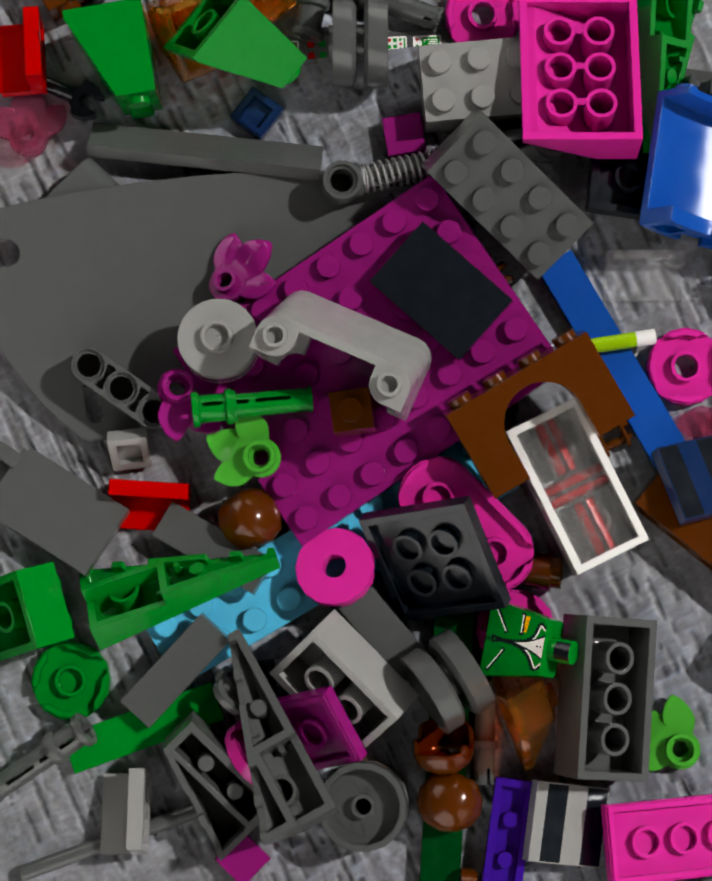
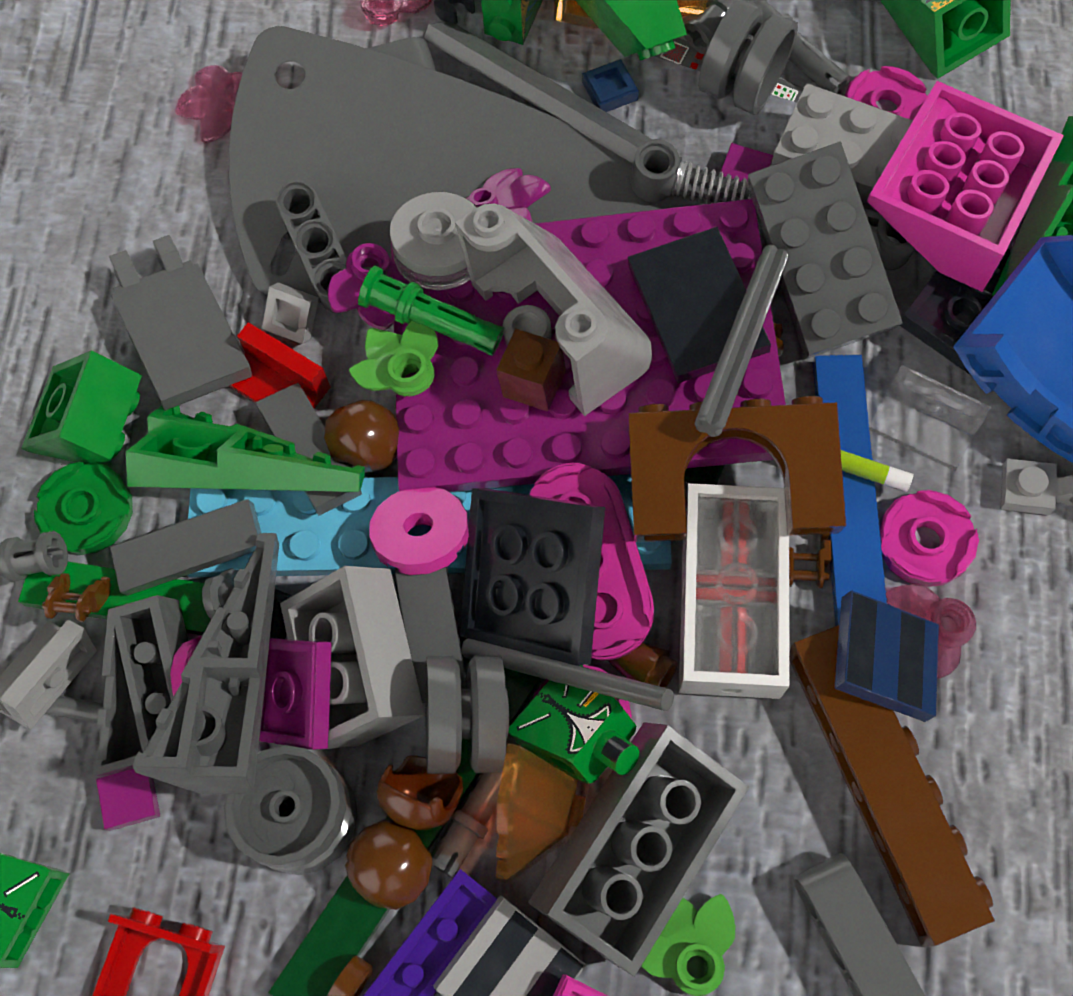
camera: 35 degrees right, 15 degrees down
none -> reddish brown piece [42,573,111,622]
none -> dark grey axle [462,639,674,711]
none -> light grey tile [503,305,552,345]
none -> dark grey axle [695,244,788,437]

